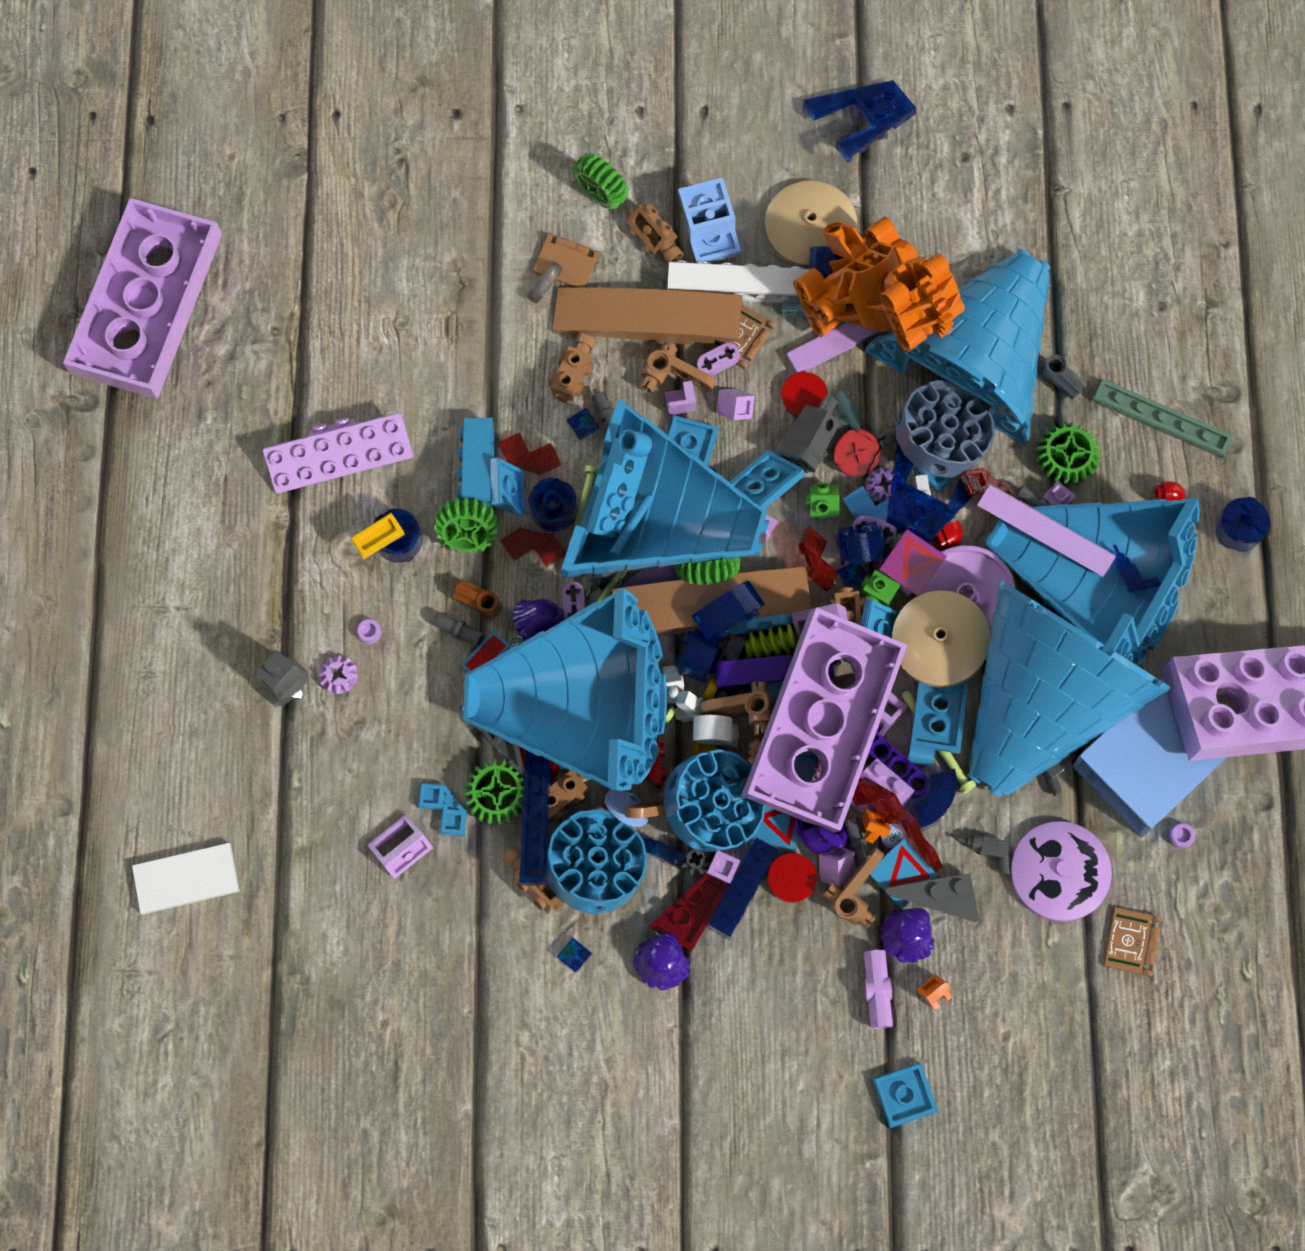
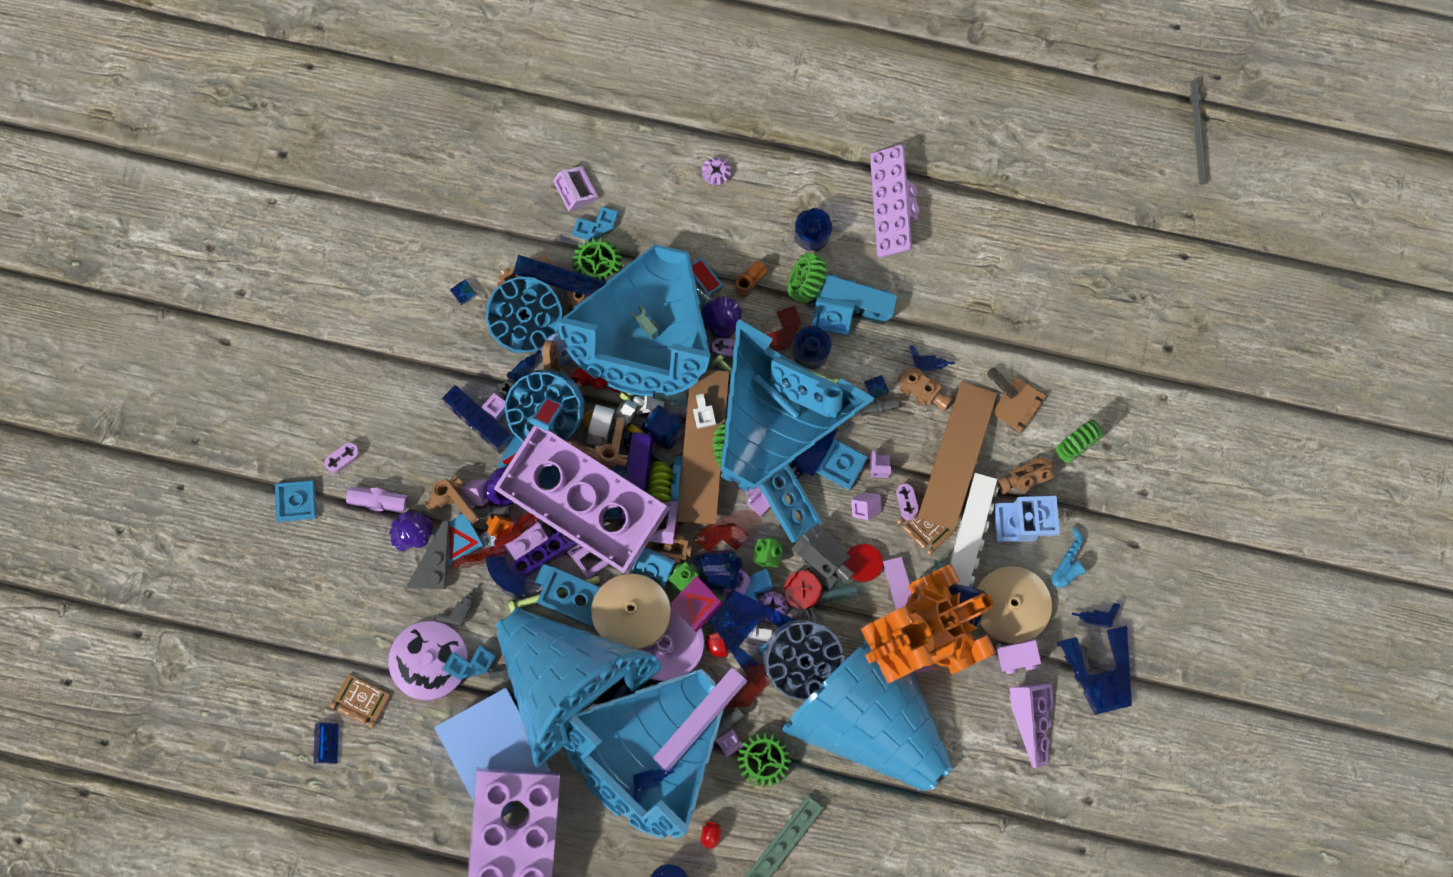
camera: 95 degrees right, 0 degrees up
lavender plate [63,198,222,400] -> none
white tile [132,843,240,915] -> none
dark grey piece [255,650,308,707] -> none
yellow tile [350,513,405,559] -> none
lavender tile [357,619,382,644] -> none
dark grey pin [434,613,484,647] -> none
clear red tile [498,432,561,475] -> none
dark purple hair [633,932,690,991] -> none
medium nougat piece [639,342,716,393] -> none
dark red wing [648,874,728,952] -> none
clear blue brick [692,581,765,640] -> none
red tile [767,853,817,904] -> none
orange tile [916,974,952,1010] -> none
dark grey piece [1041,354,1087,400] -> none
lavender tile [1169,823,1195,849] -> none
none -> clear blue slope [313,722,339,764]
none -> lavender beam [325,443,359,473]
none -> dark azure tile [442,646,496,680]
none -> tile [530,397,563,431]
none -> sand green plate [631,305,659,340]
none -> white plate [693,394,716,429]
none -> clear blue piece [909,345,955,371]
none -> lavender brick [996,639,1041,674]
none -> lavender wedge [1010,683,1054,768]
none -> dark azure piece [1051,526,1086,588]
none -> clear blue piece [1072,603,1121,629]
none -> dark grey bar [1190,80,1207,185]

